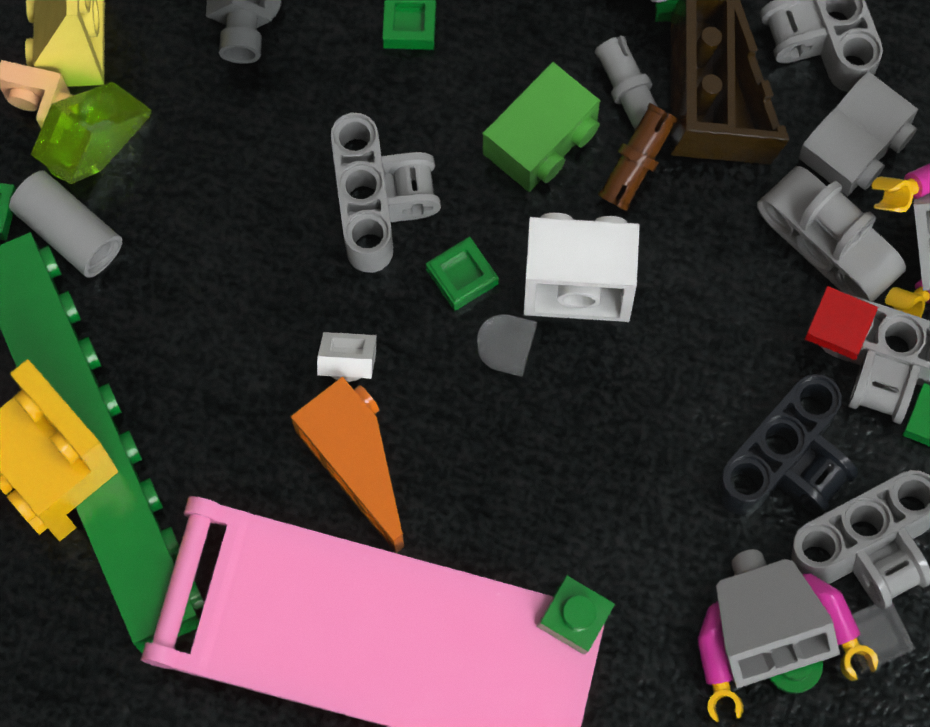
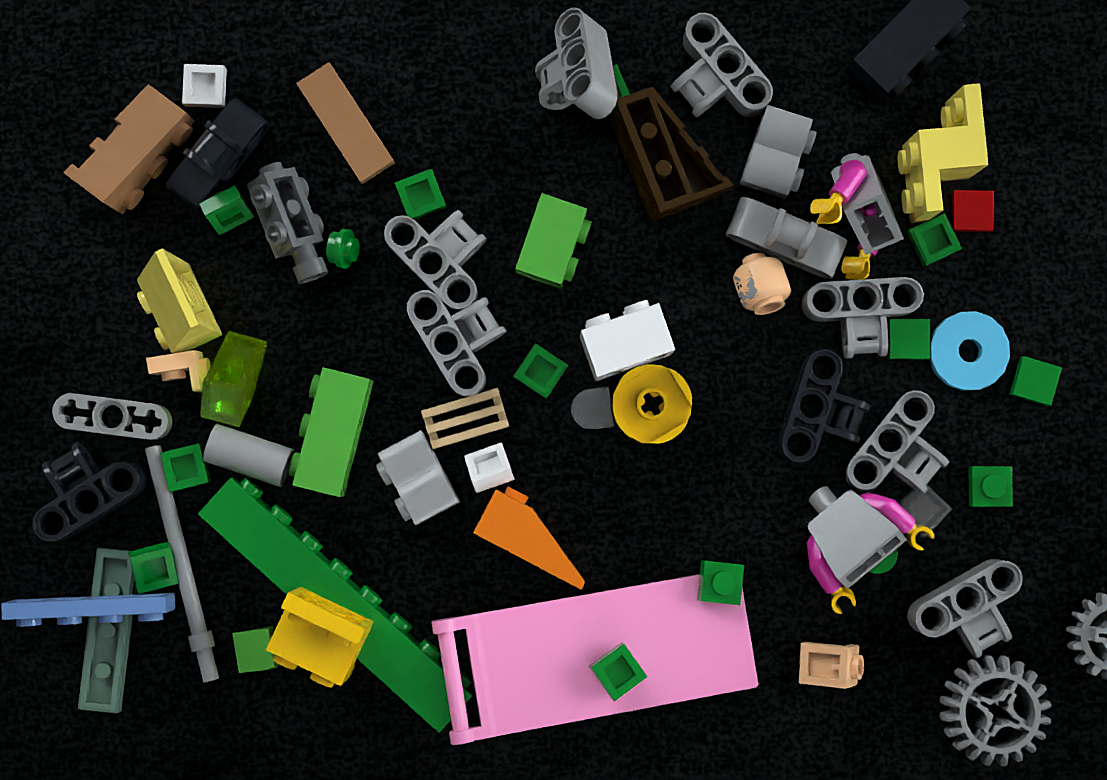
camera: 25 degrees left, 15 degrees up
light grey pin [595,36,658,130] -> none
reddish brown pin [598,103,678,211] -> none
red tile [805,286,878,360] -> none
none -> bright green brick [289,367,374,497]
none -> green plate [326,229,360,269]
none -> light grey brick [376,430,460,525]
none -> light grey piece [384,210,487,312]
none -> tan tile [421,388,509,449]
none -> green plate [588,642,647,701]
none -> yellow plate [612,364,692,444]
none -> light nougat head [733,252,791,315]

